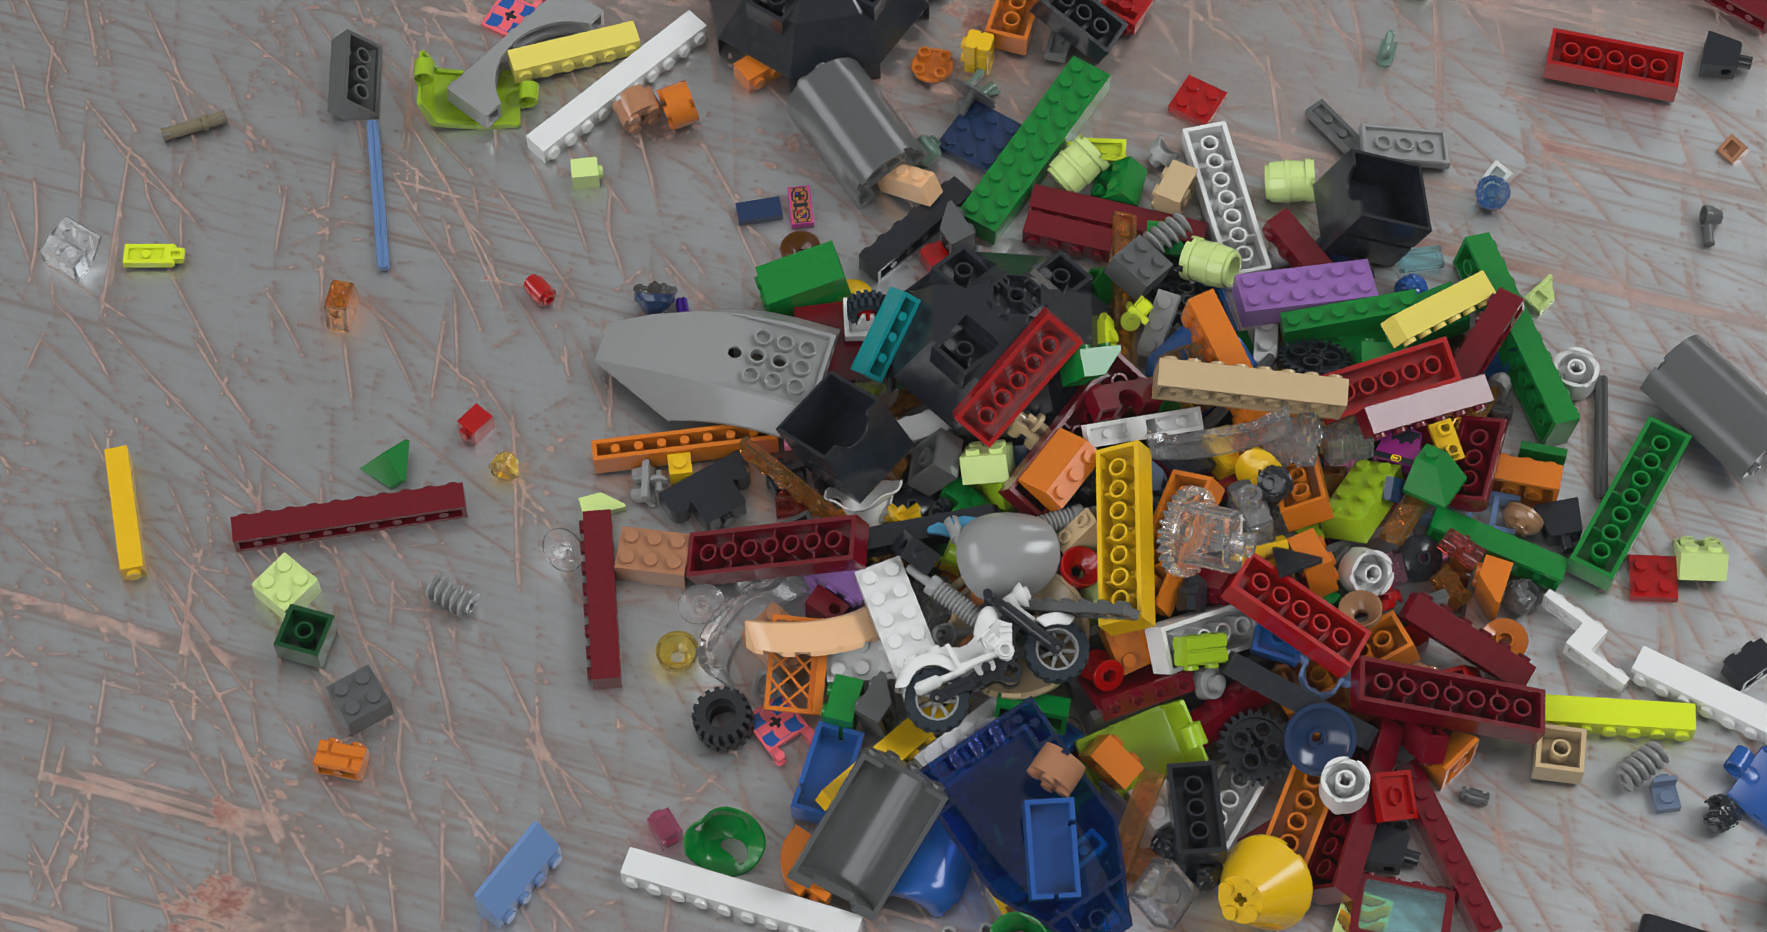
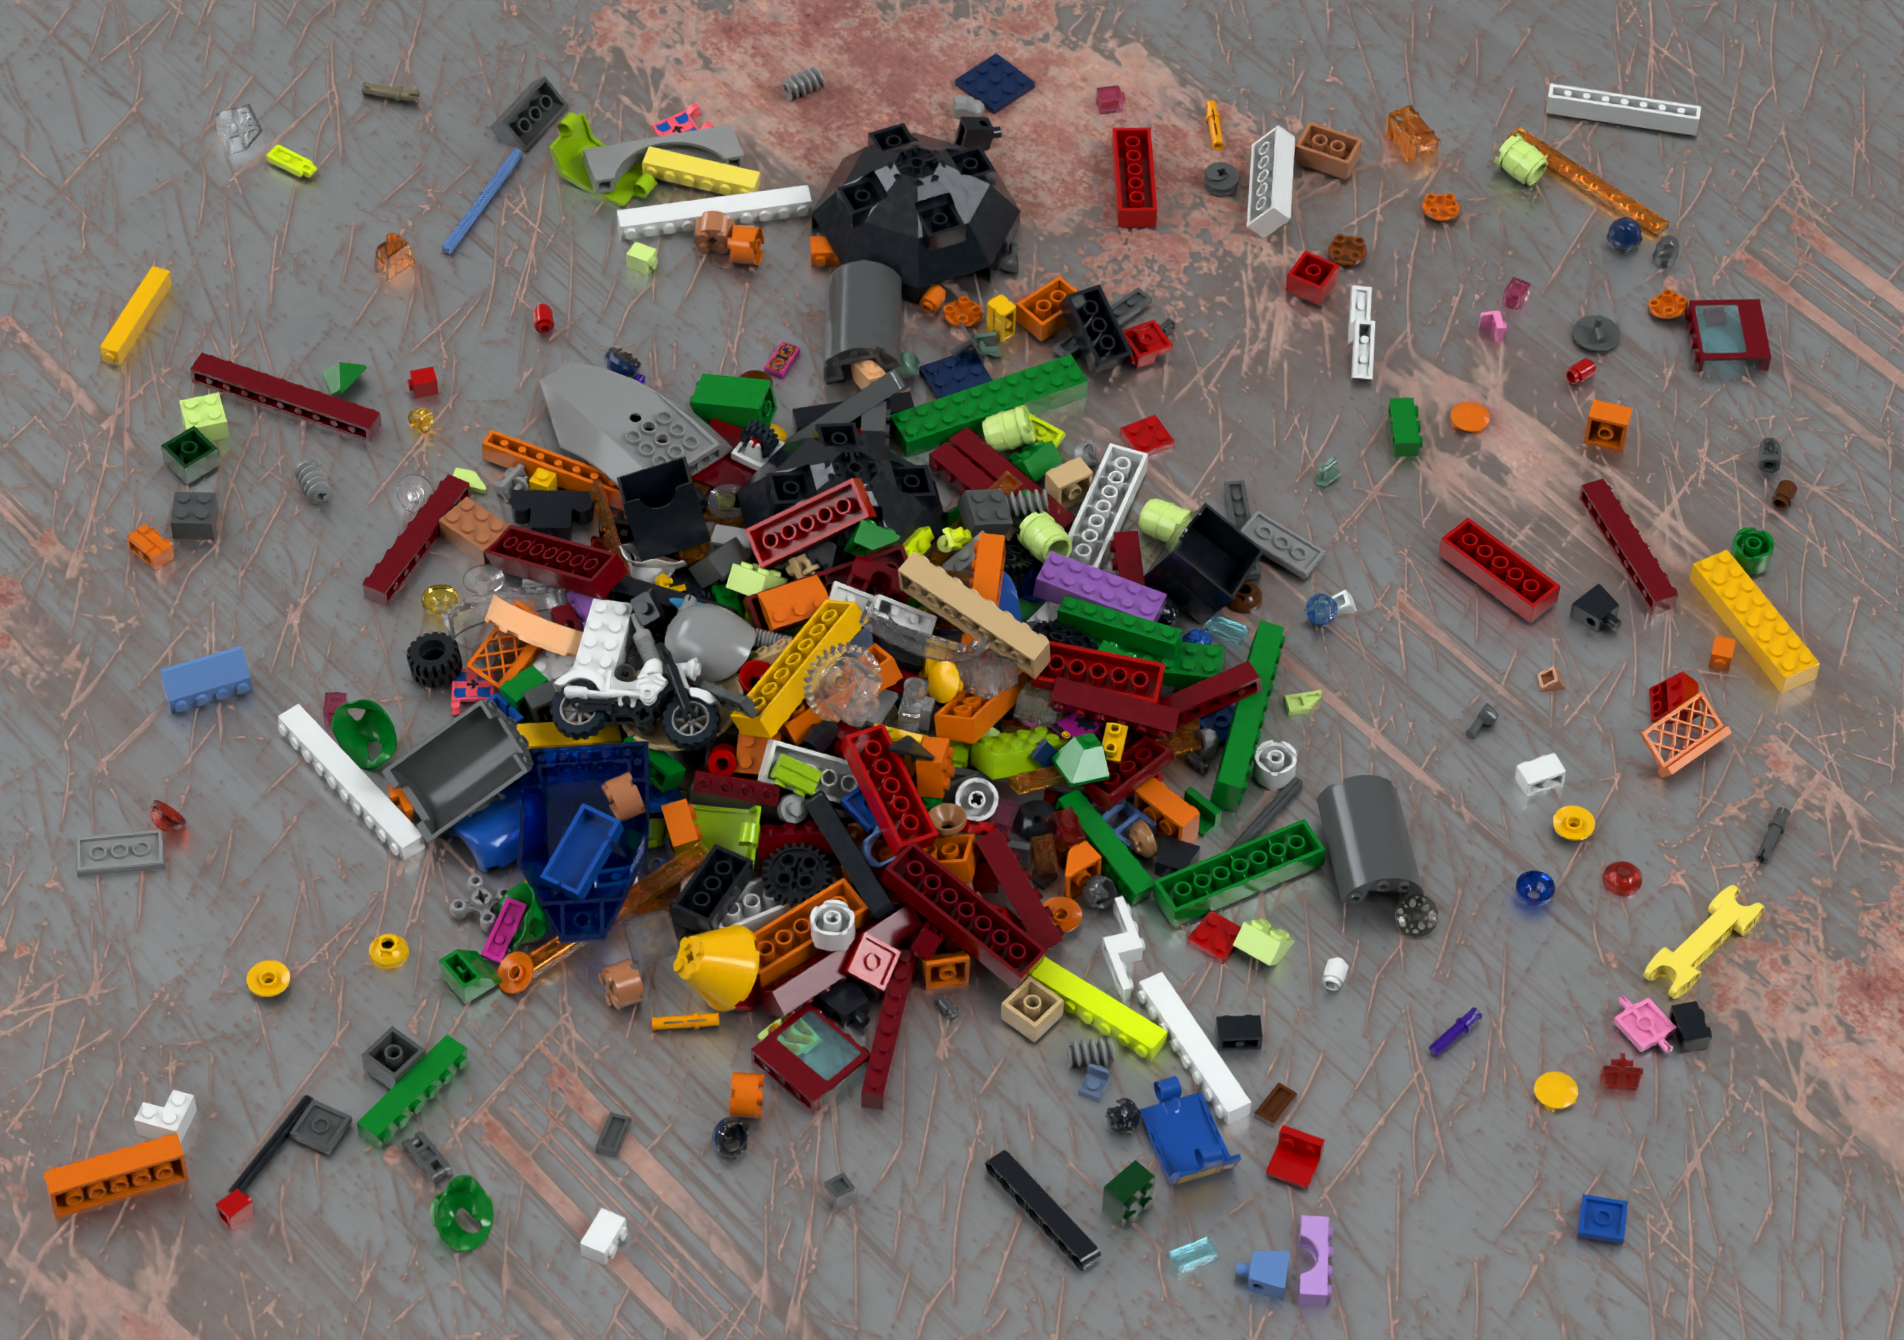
camera: 30 degrees right, 10 degrees down
dark blue tile [735,196,783,226] -> none
teal brick [850,286,922,383] -> none
black piece [1256,465,1294,503] -> none
dark blue dish [1283,702,1357,776] -> none
light yellow brick [1380,270,1496,348] -> none
none -> dark grey beam [783,369,906,443]
none -> orange brick [919,285,946,314]

